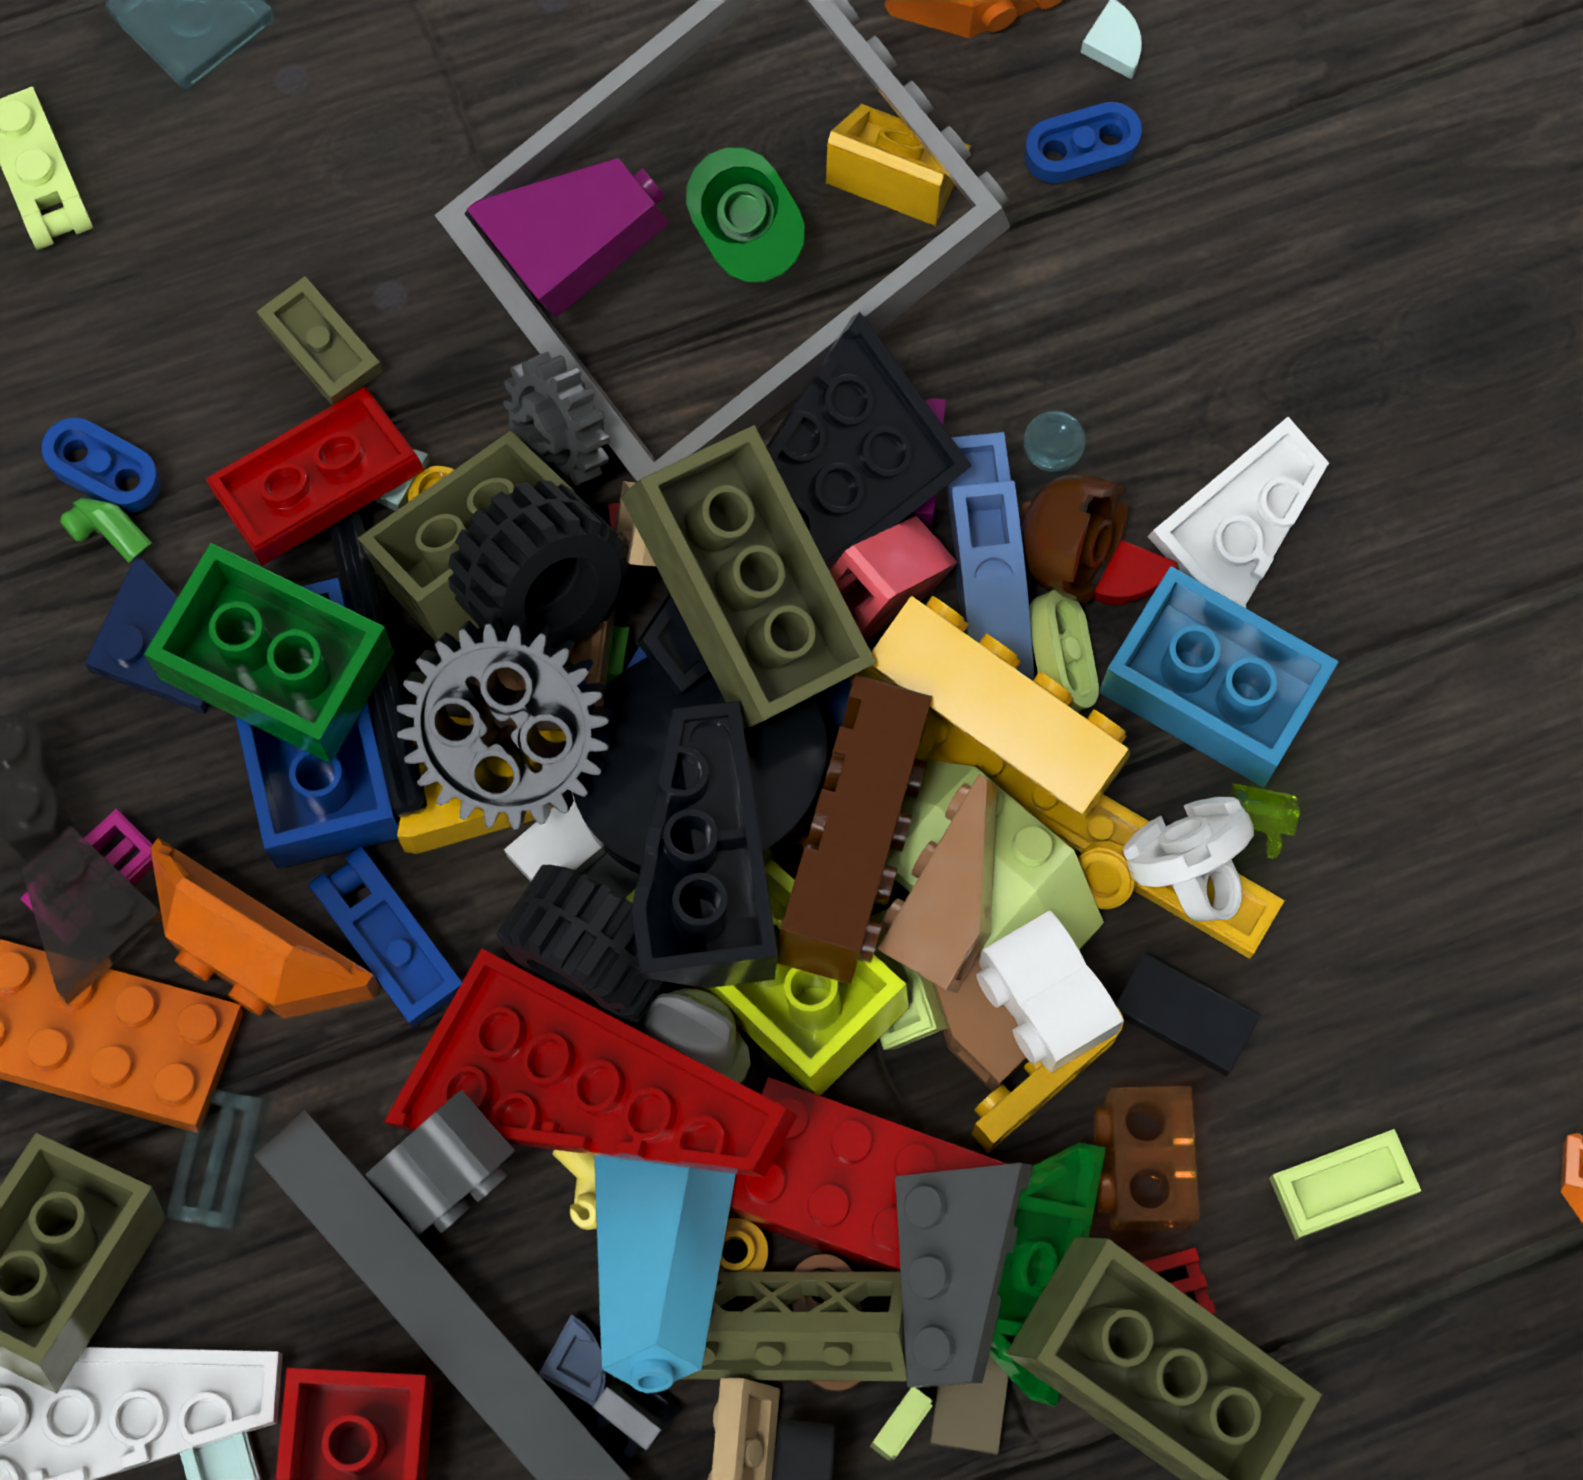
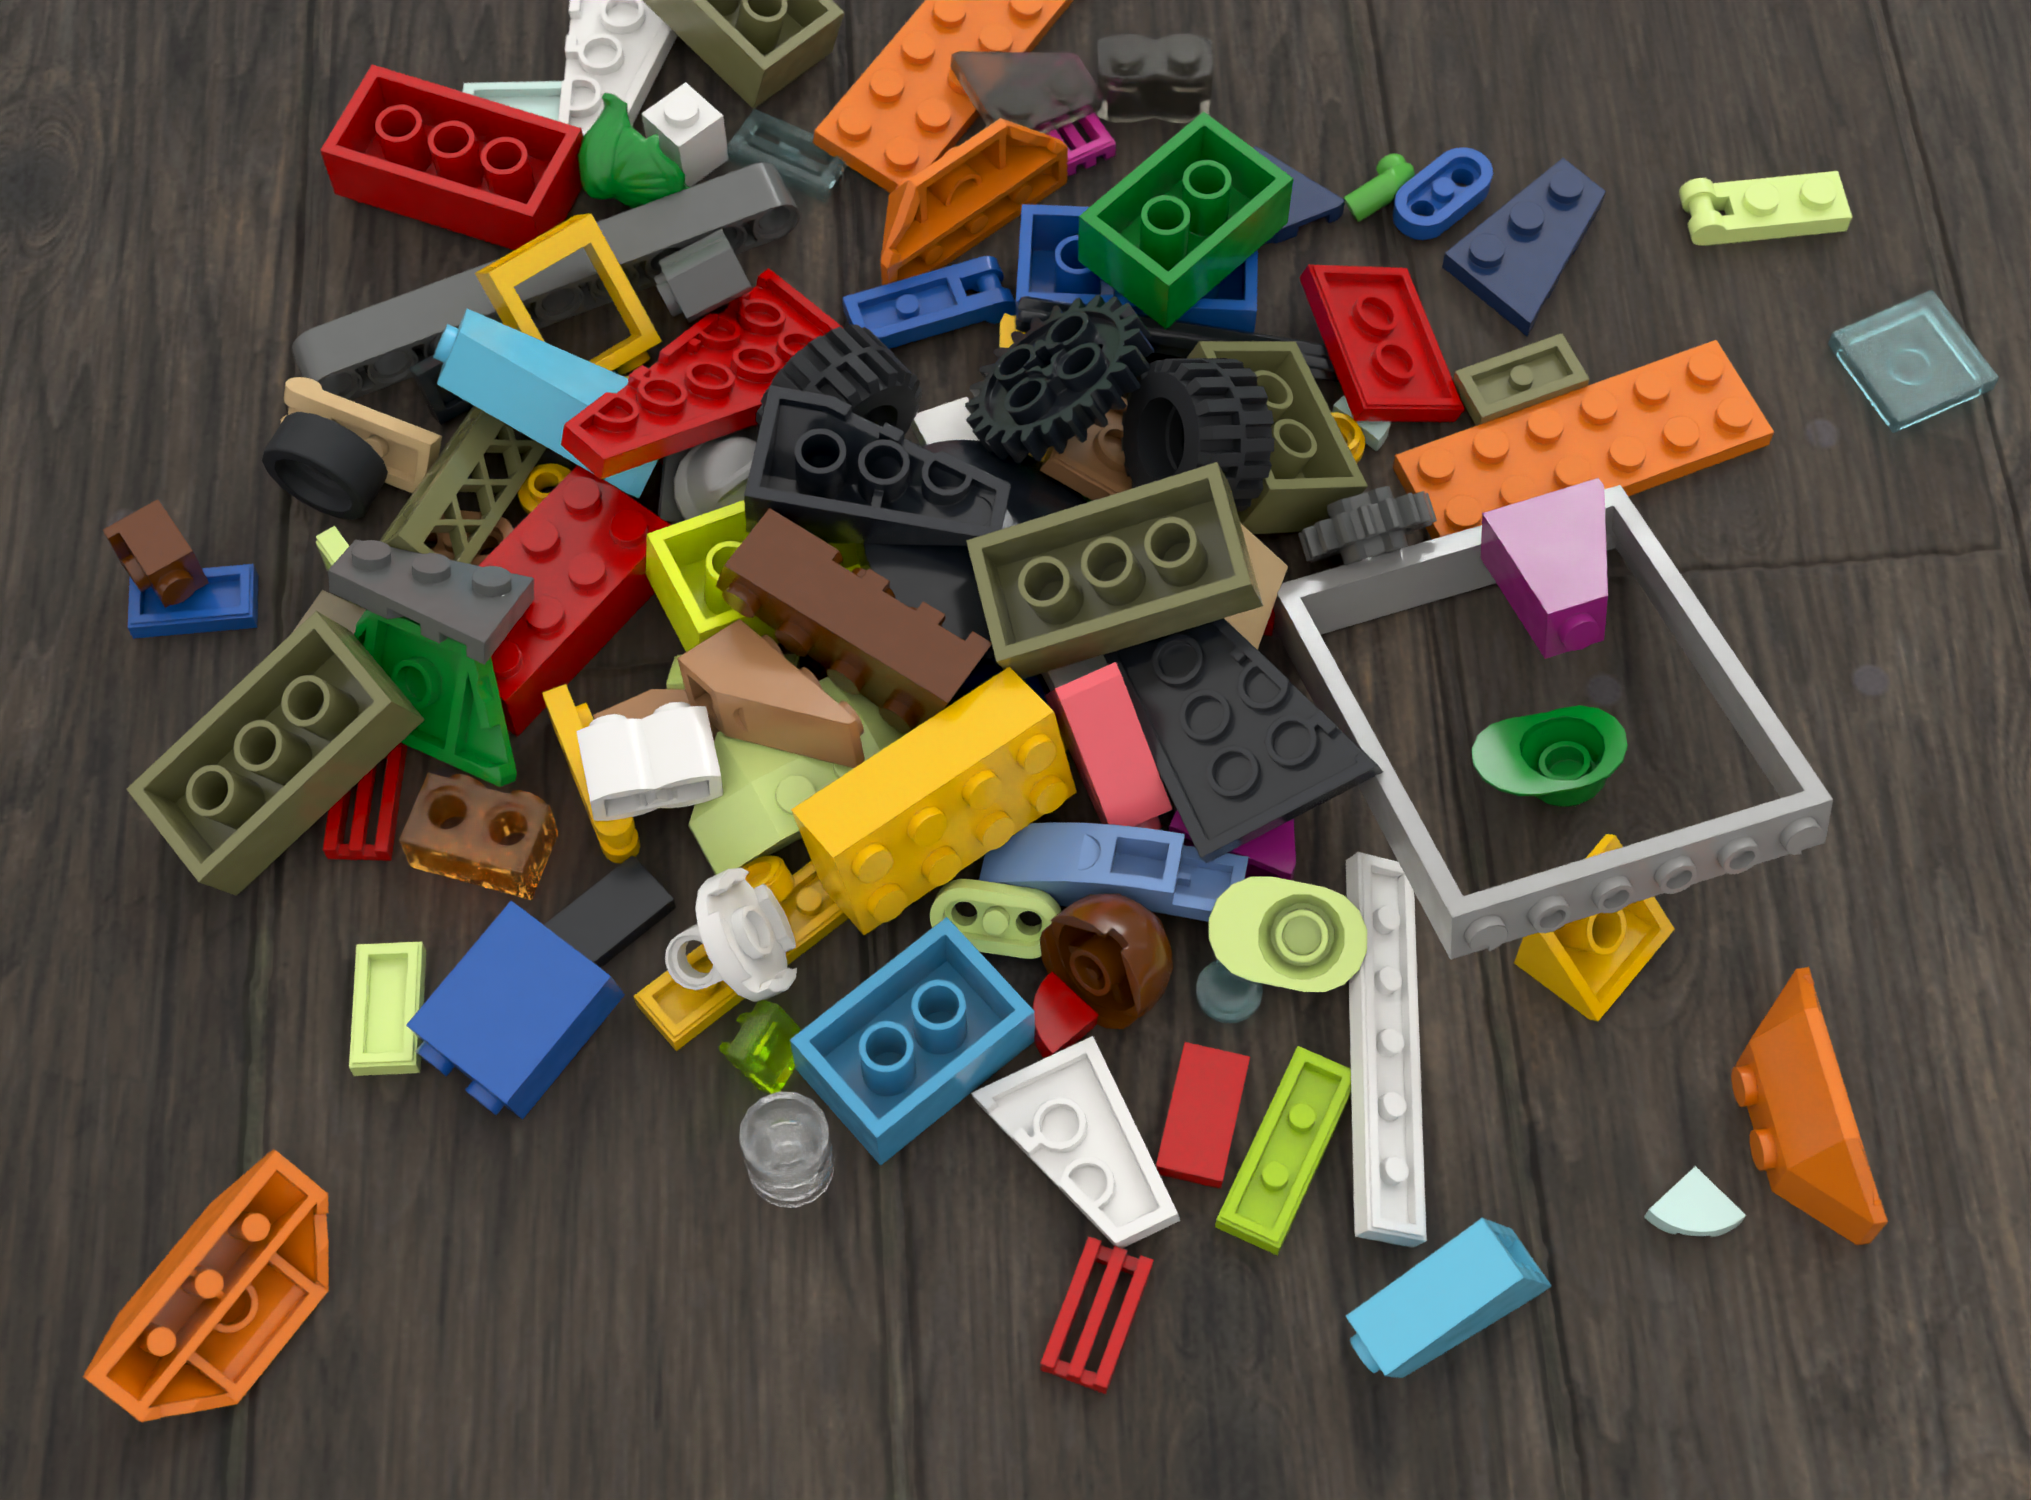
camera: 110 degrees right, 10 degrees down
blue plate [1024,102,1142,183] -> none
none -> blue brick [406,901,625,1120]
none -> yellow window [475,213,662,375]
none -> green hair [577,93,690,209]
none -> white brick [642,82,729,187]
none -> clear wheel [739,1092,835,1208]
none -> tile [1040,1237,1154,1394]
none -> tile [1156,1042,1250,1189]
none -> yellowish green piece [1209,876,1367,992]
none -> lime tile [1215,1046,1351,1256]
none -> white tile [1346,852,1427,1247]
none -> medium azure slope [1346,1218,1552,1378]
none -> orange plate [1393,340,1774,539]
none -> dark blue wing [1442,158,1606,336]

